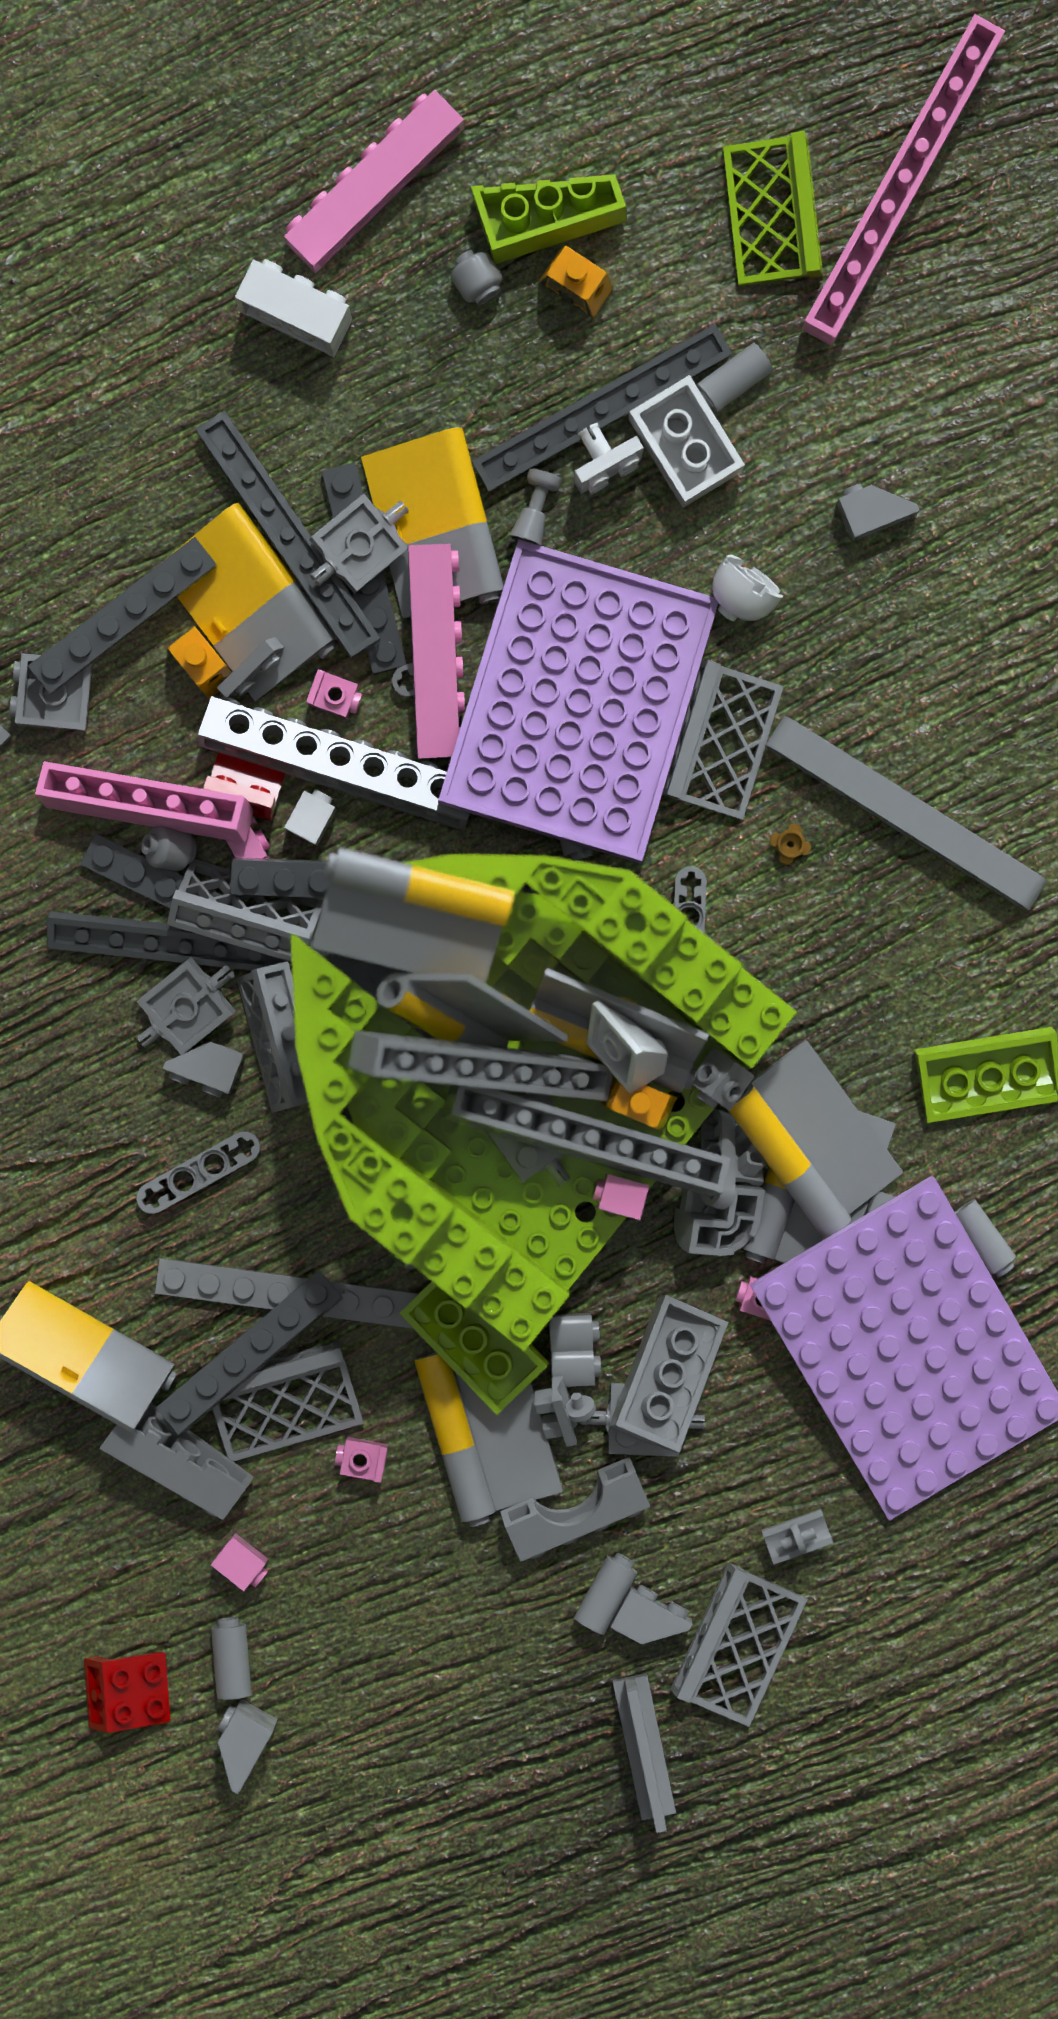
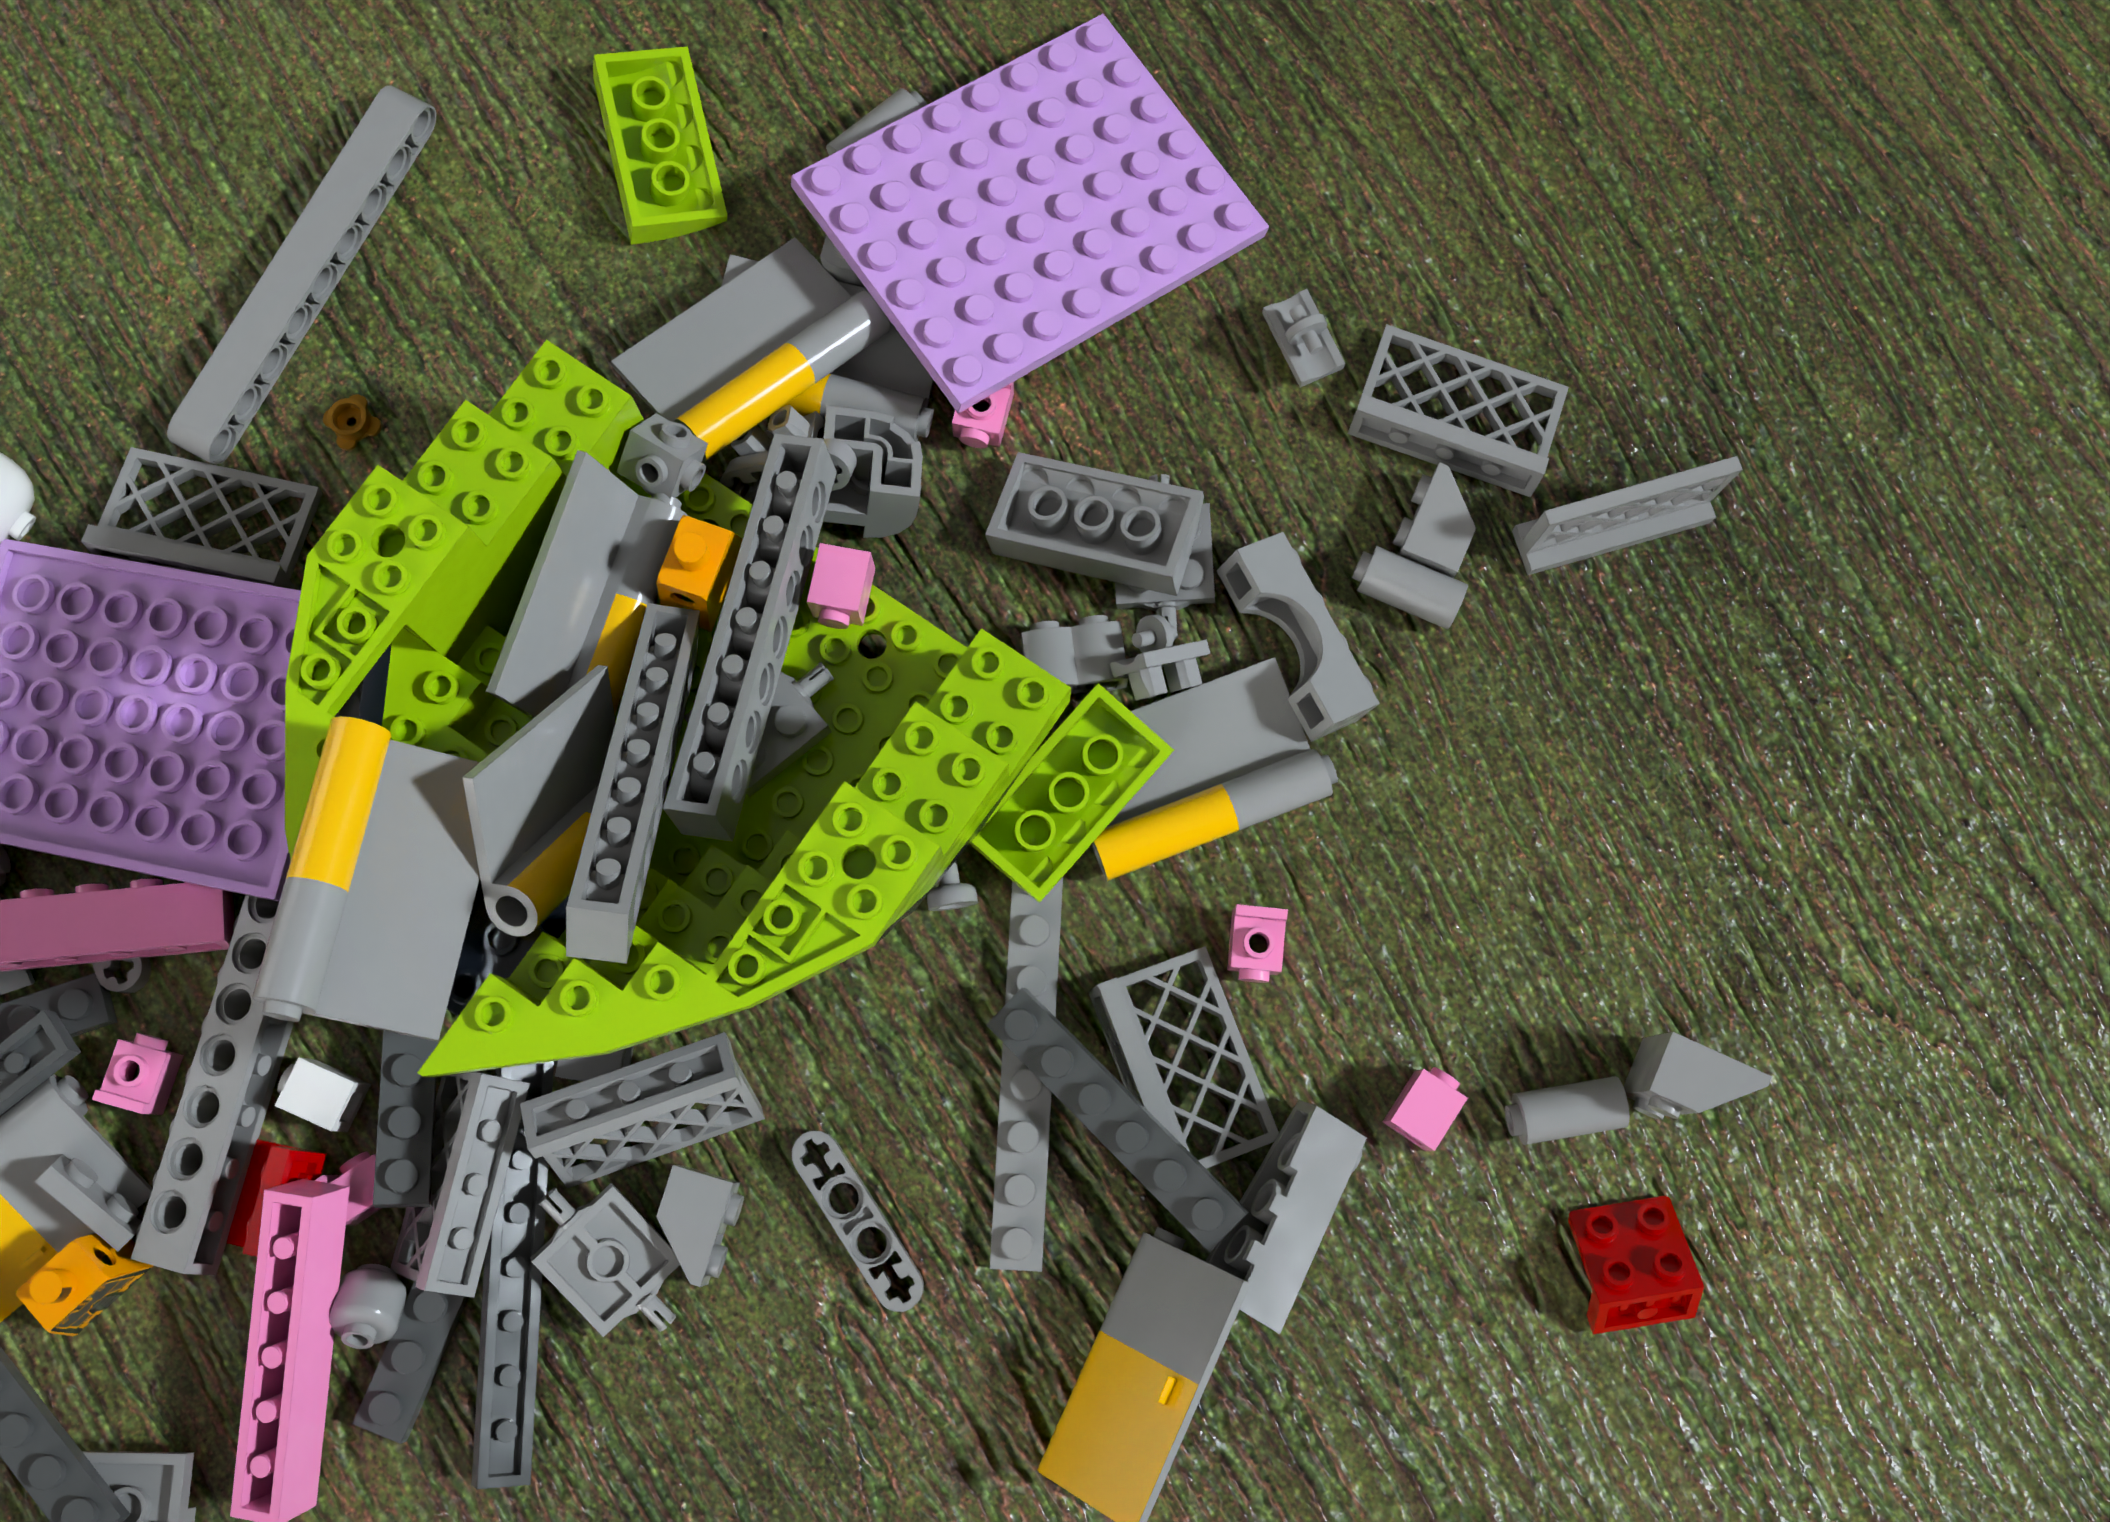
camera: 95 degrees left, 10 degrees down
white slope [586,1000,668,1094] -> none

